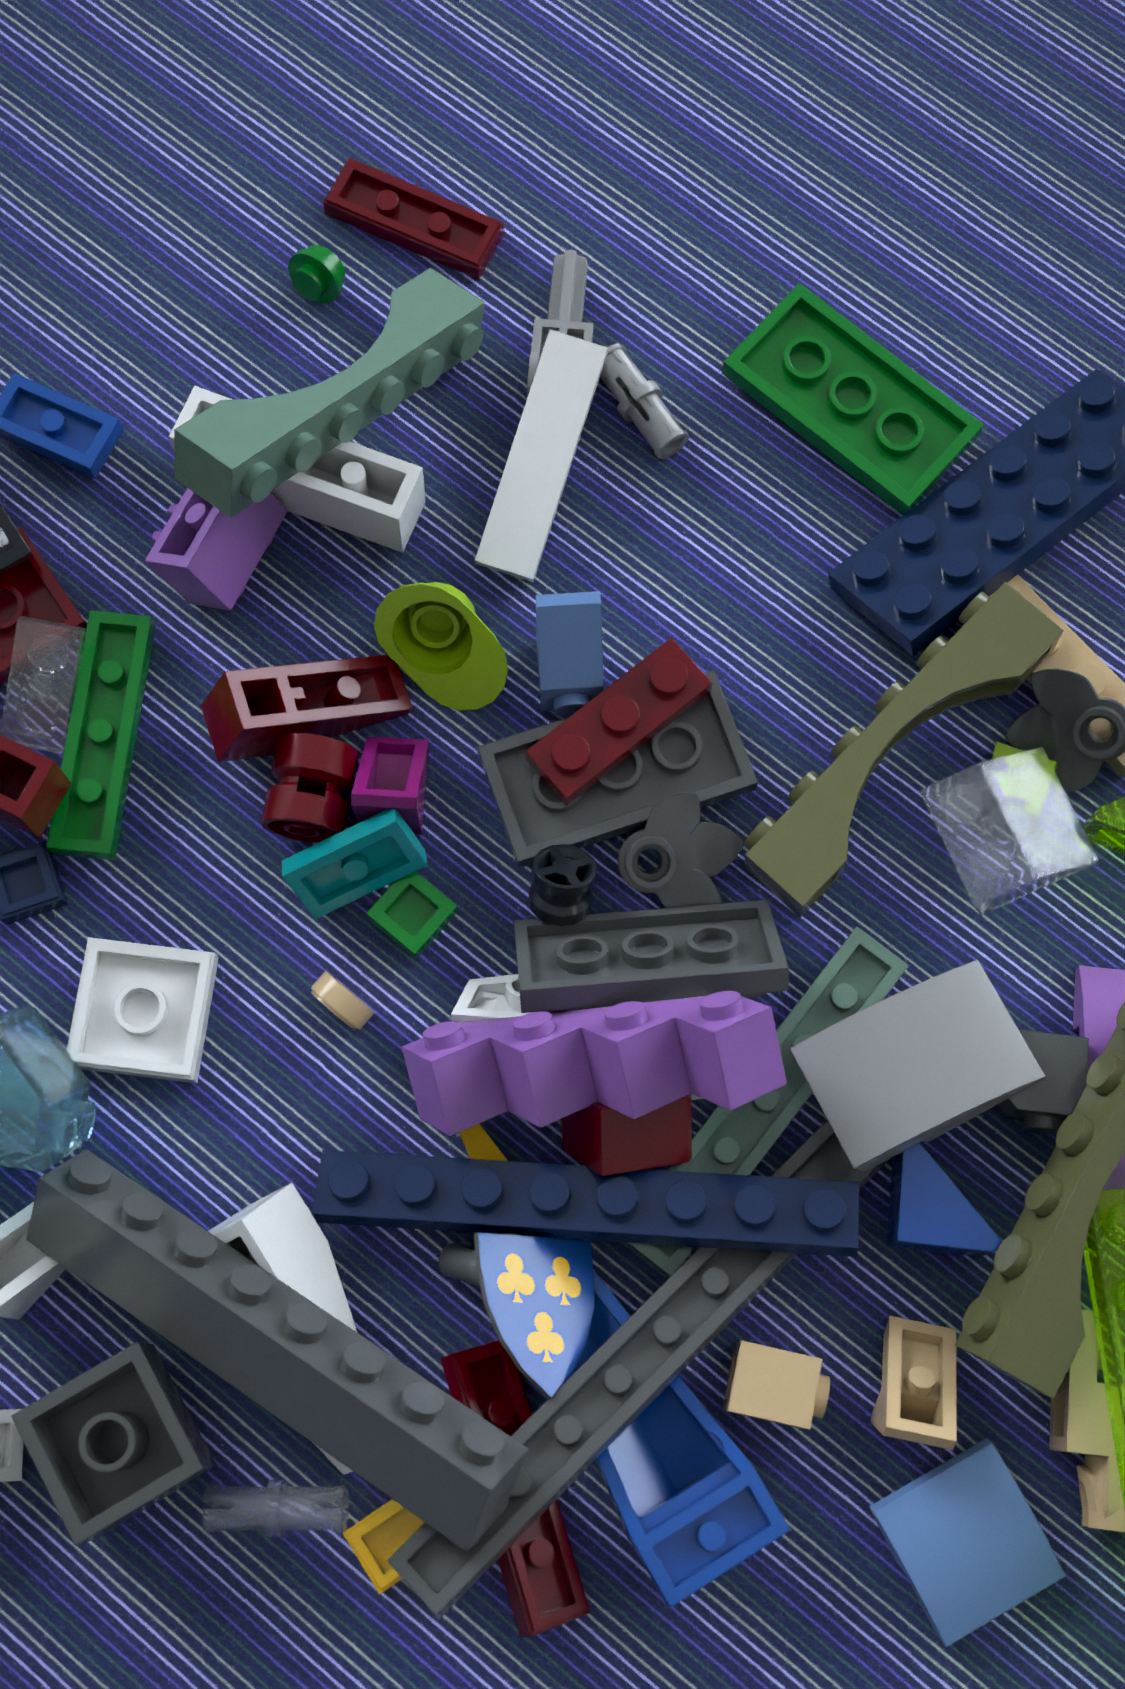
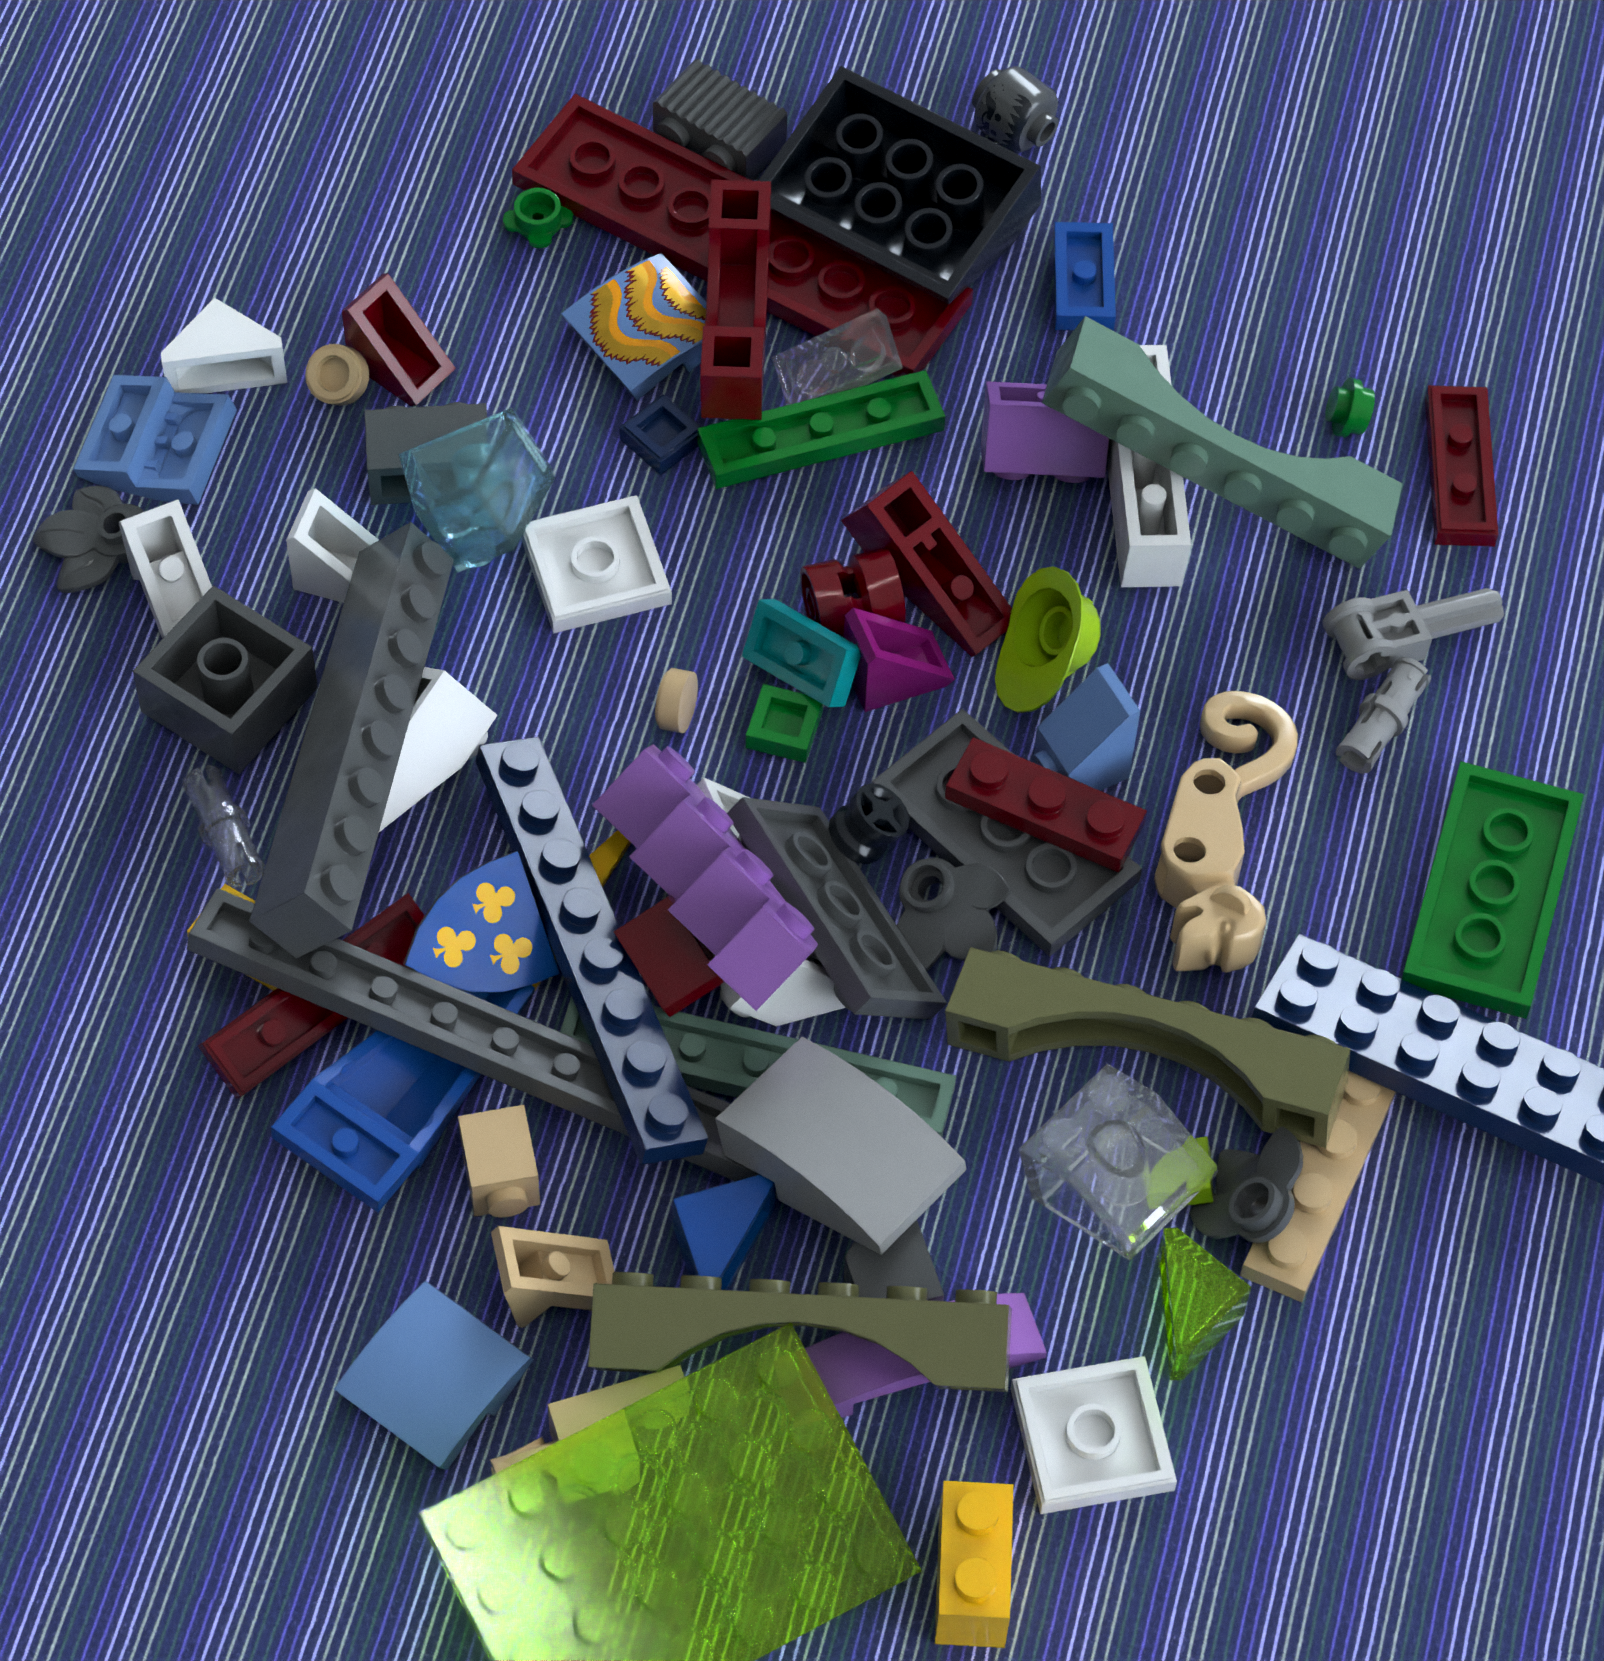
camera: 65 degrees right, 15 degrees down
white tile [475,329,608,582] -> none
none -> tan animal [1154,691,1298,973]

